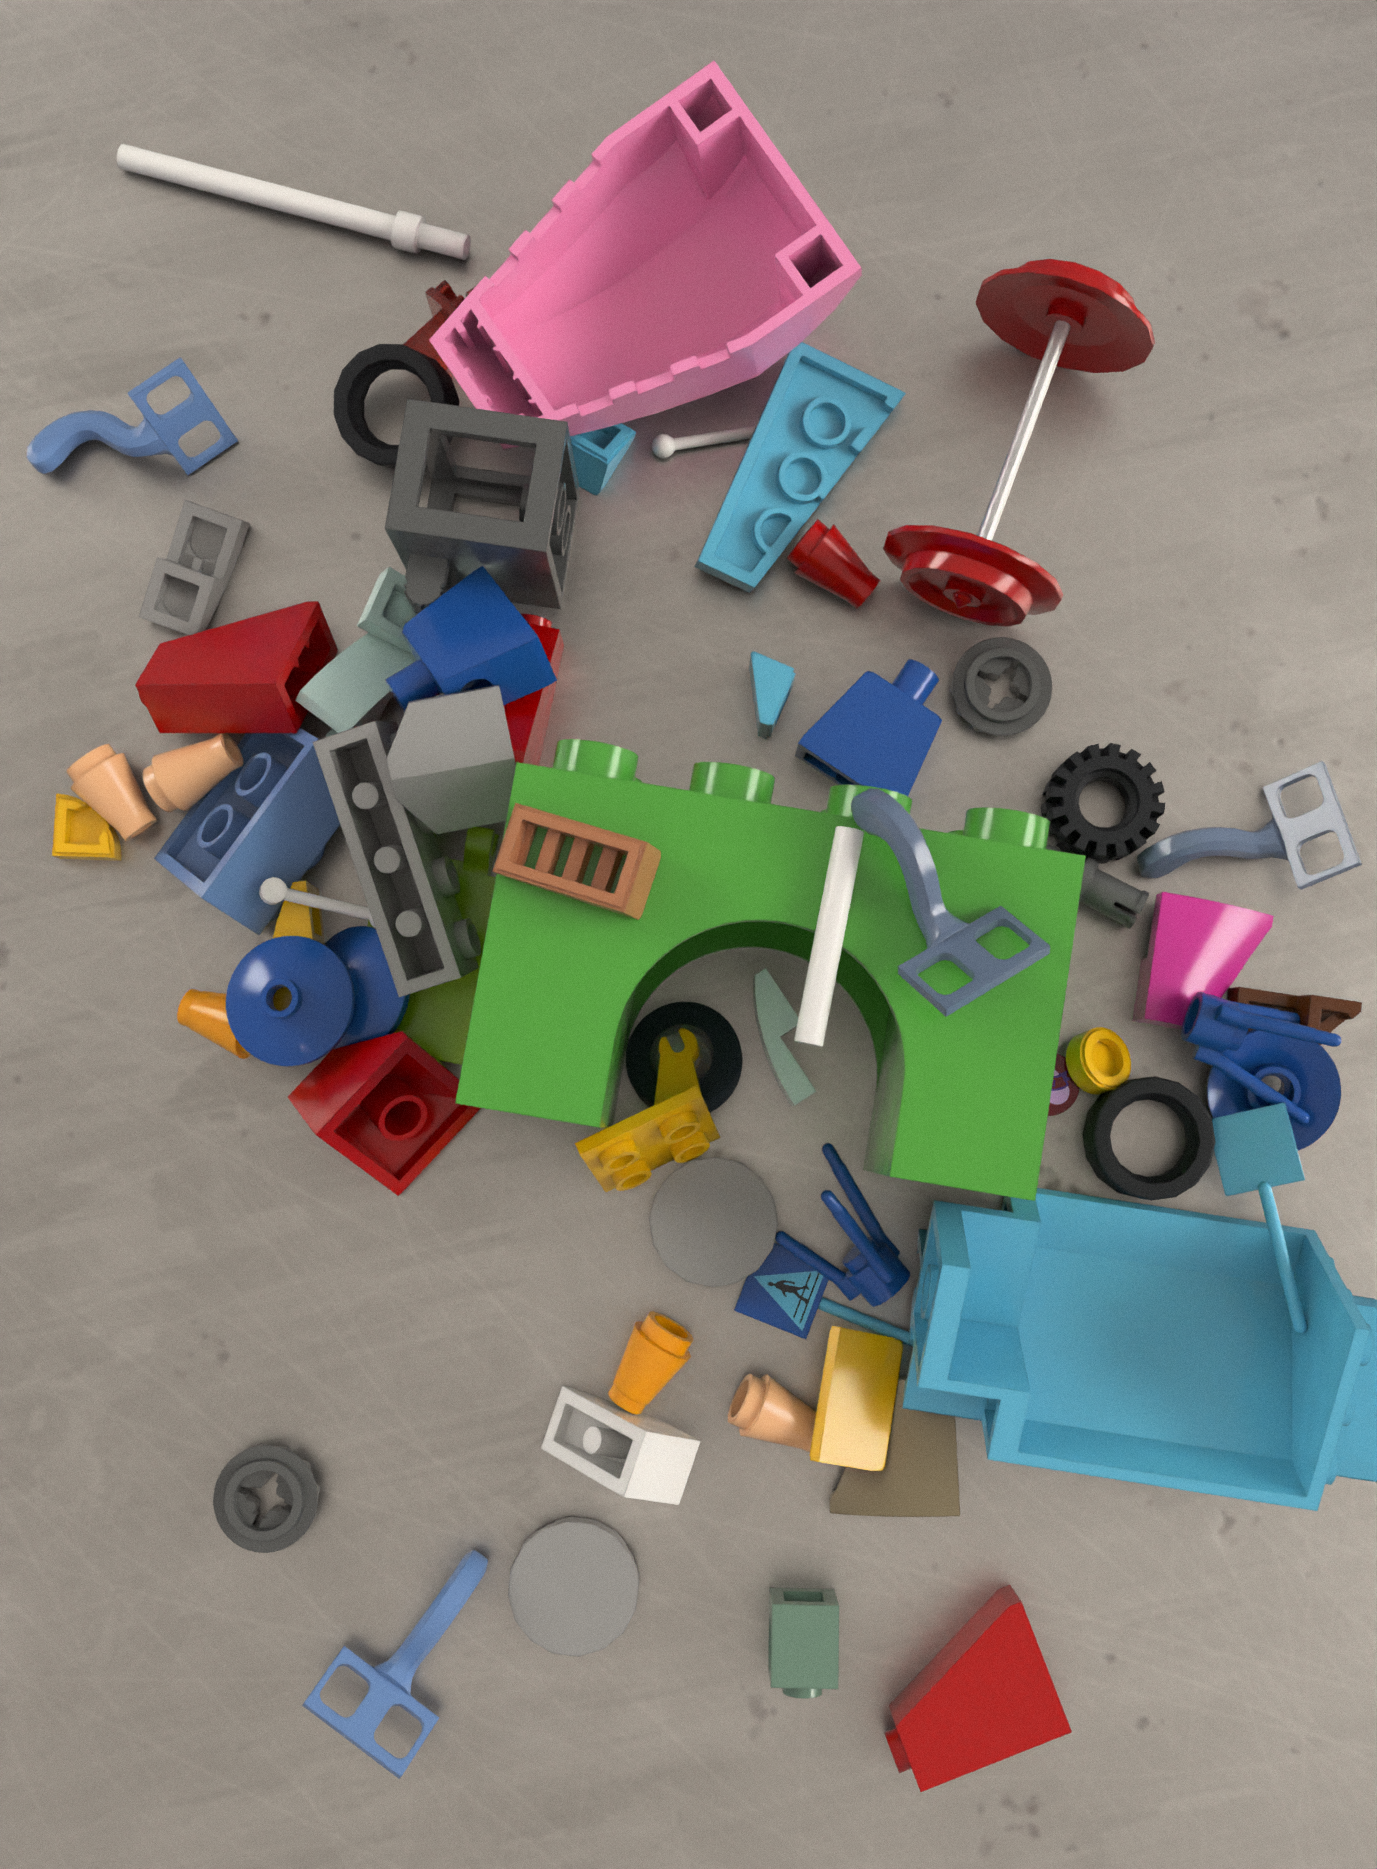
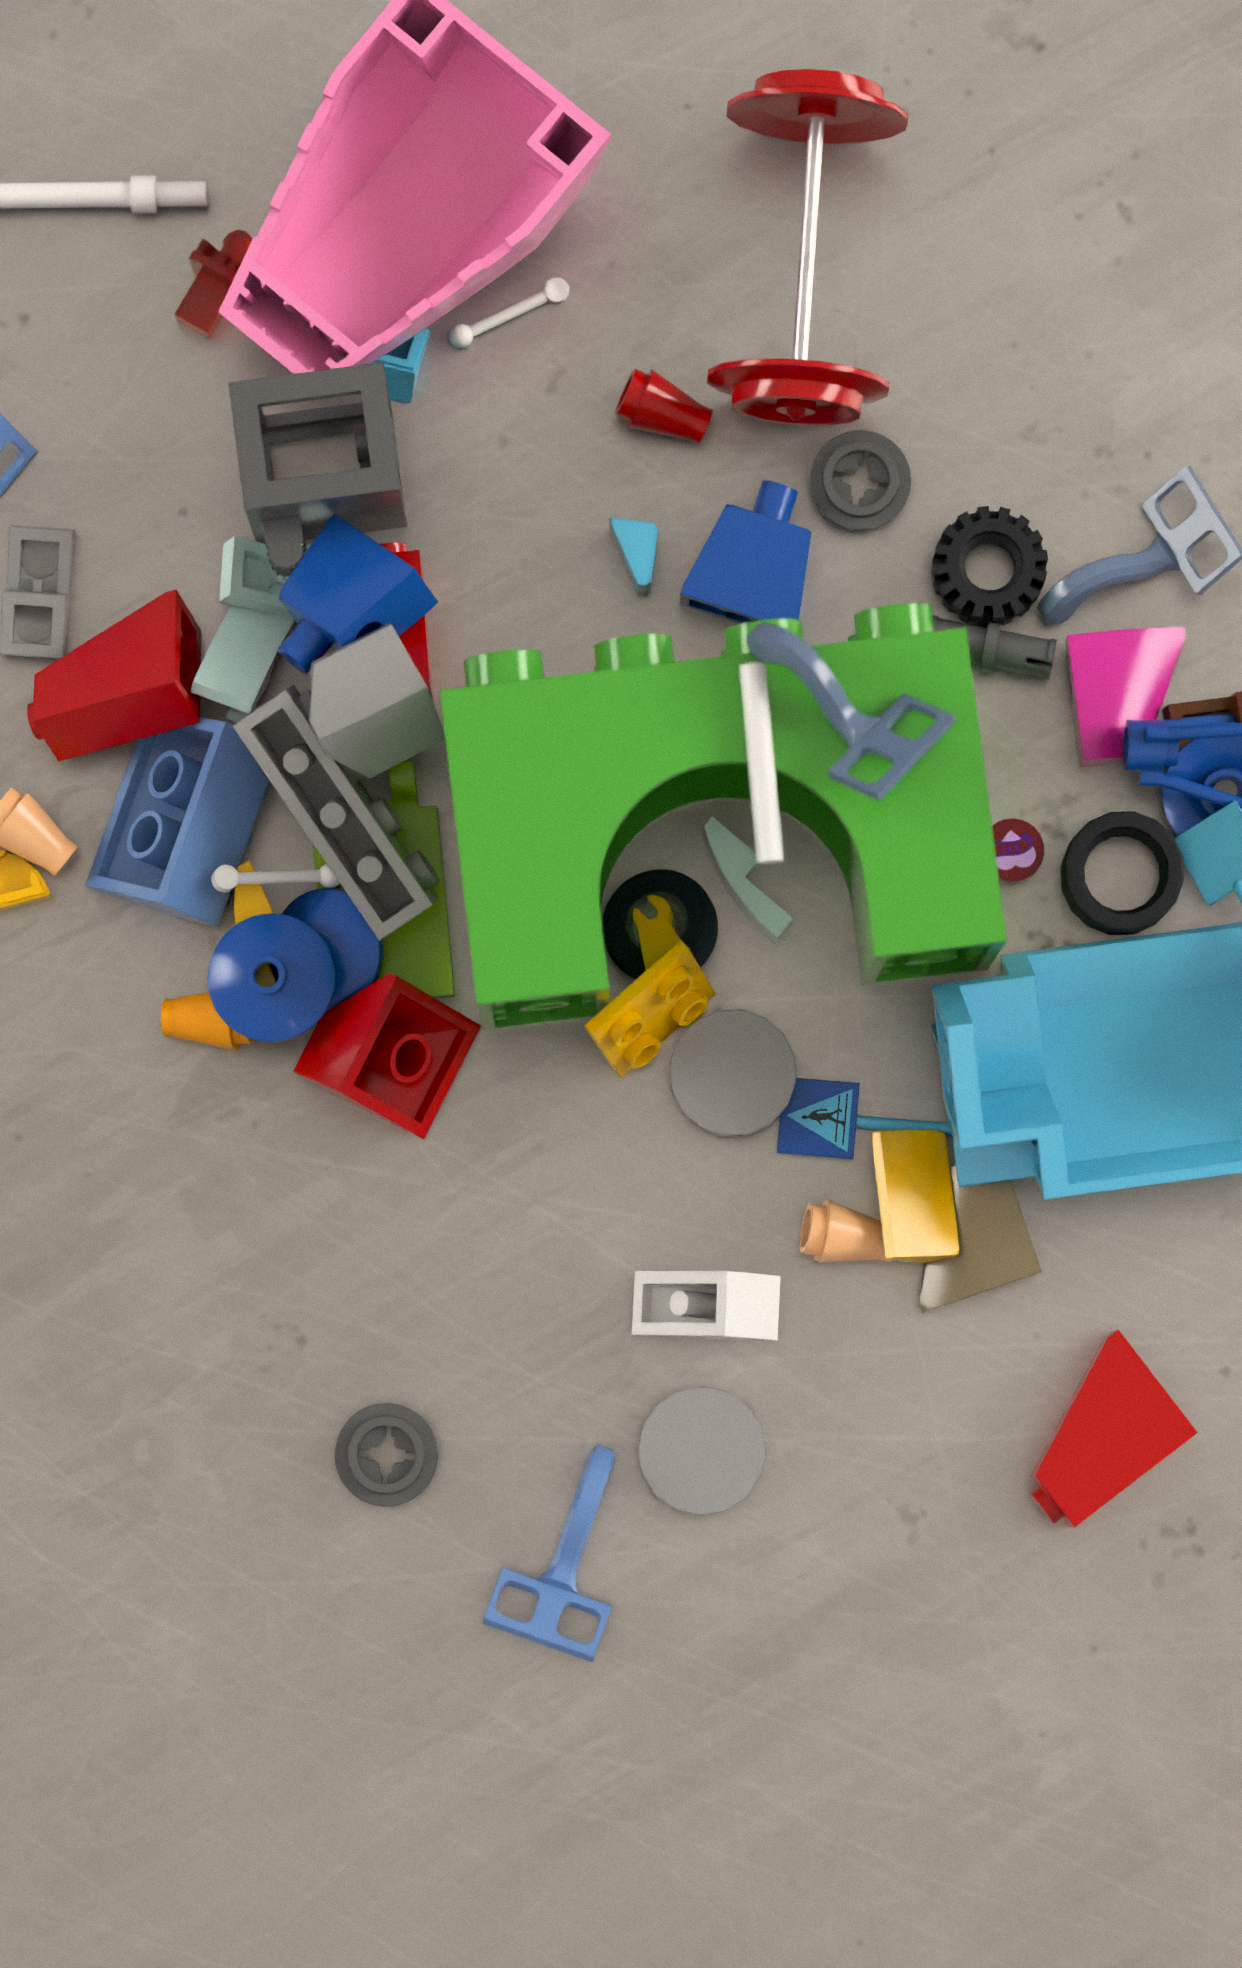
camera: 20 degrees left, 0 degrees up
light nougat cone [143,733,243,812] -> none
black tyre [333,344,459,468] -> none
nougat slope [492,803,661,920] -> none
light orange cone [608,1311,694,1415] -> none
medium azure wing [694,342,906,593] -> none
sand green brick [768,1587,839,1699] -> none
blue plant [775,1143,910,1307] -> none
yellow tile [1066,1027,1131,1095] -> none

